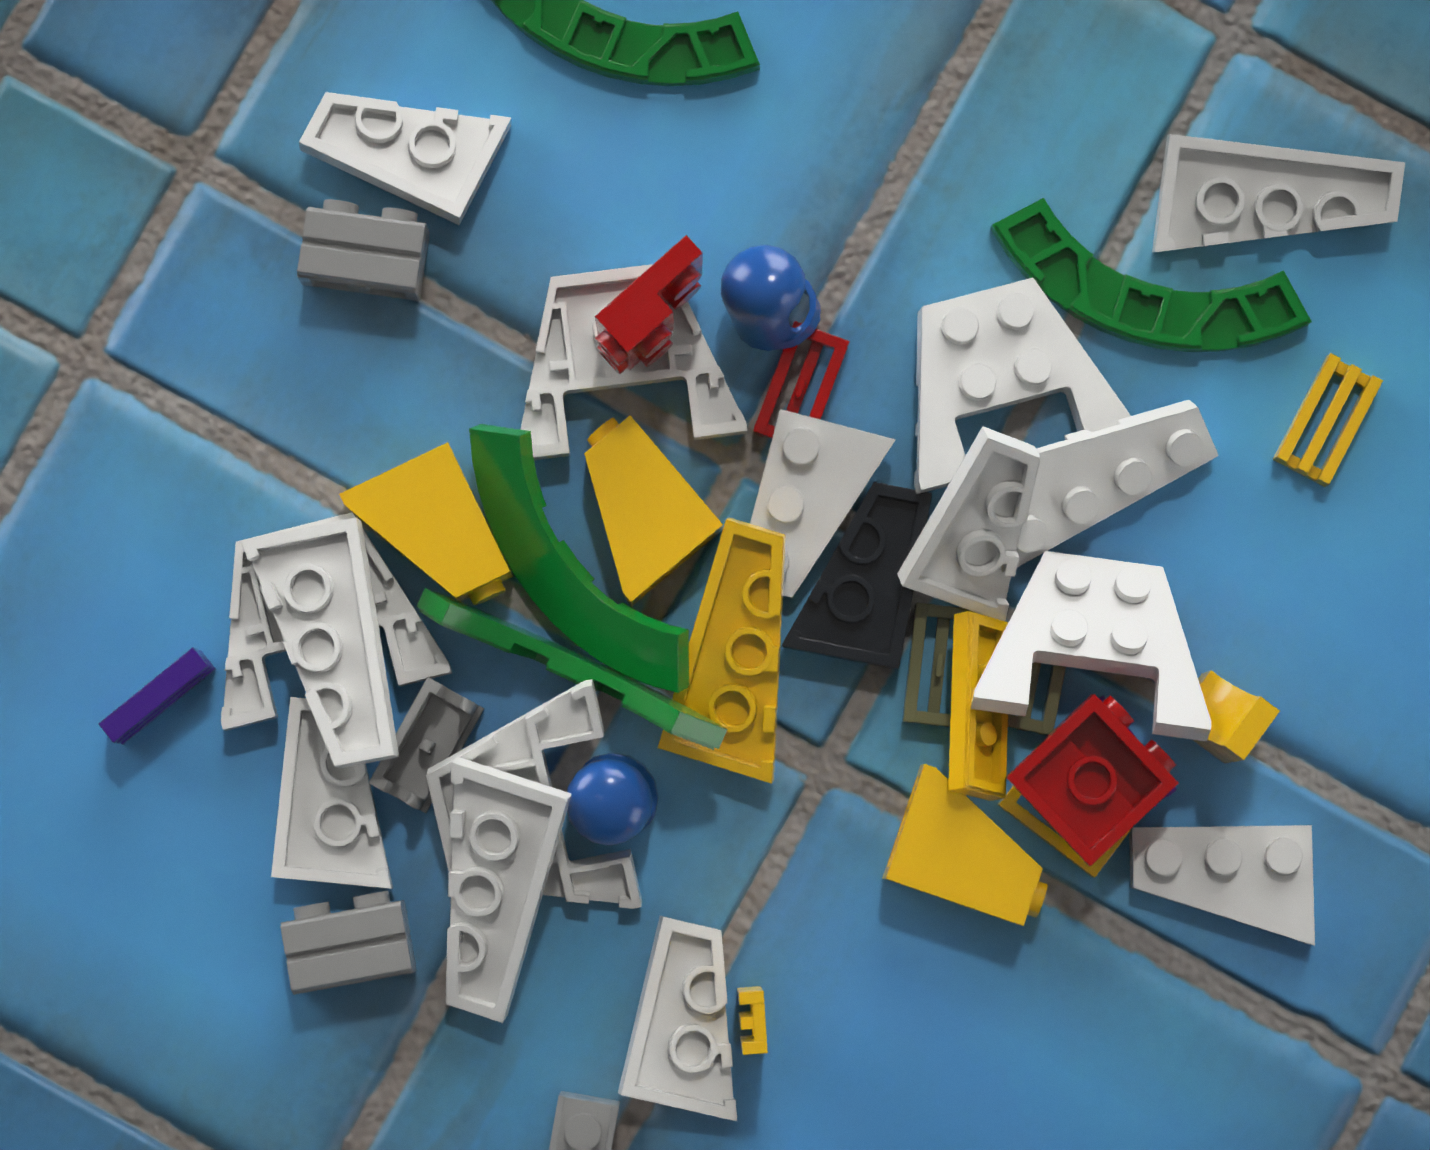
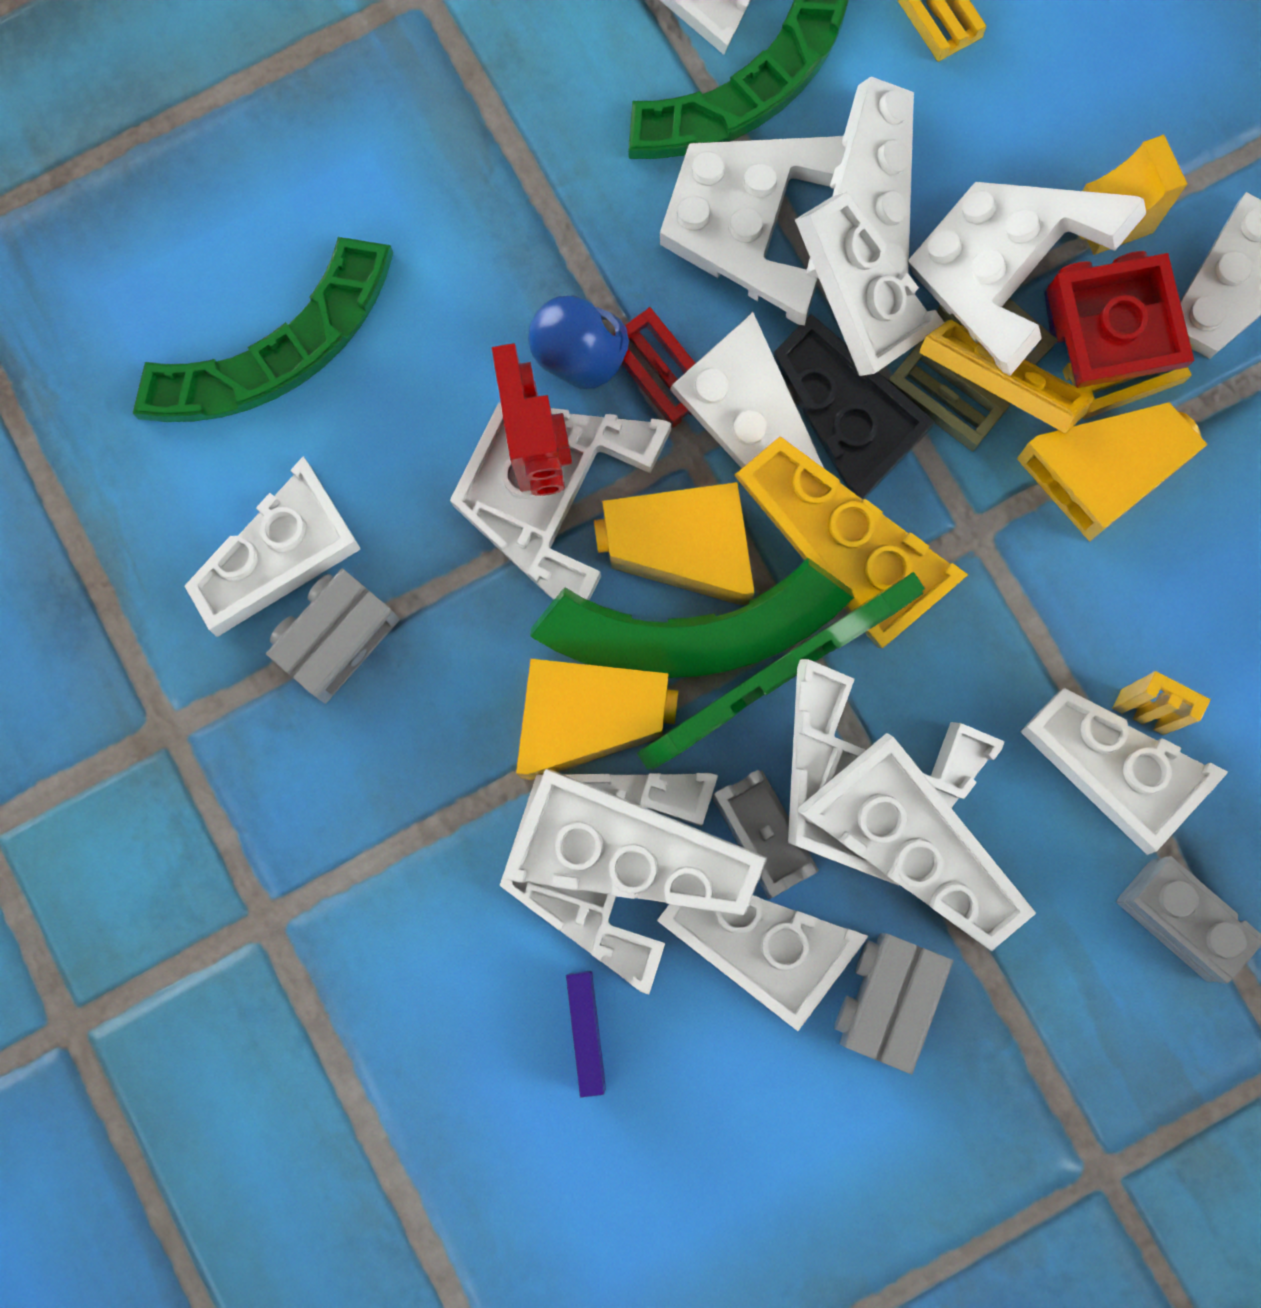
camera: 45 degrees left, 5 degrees down
blue helmet [567,753,659,846] -> none

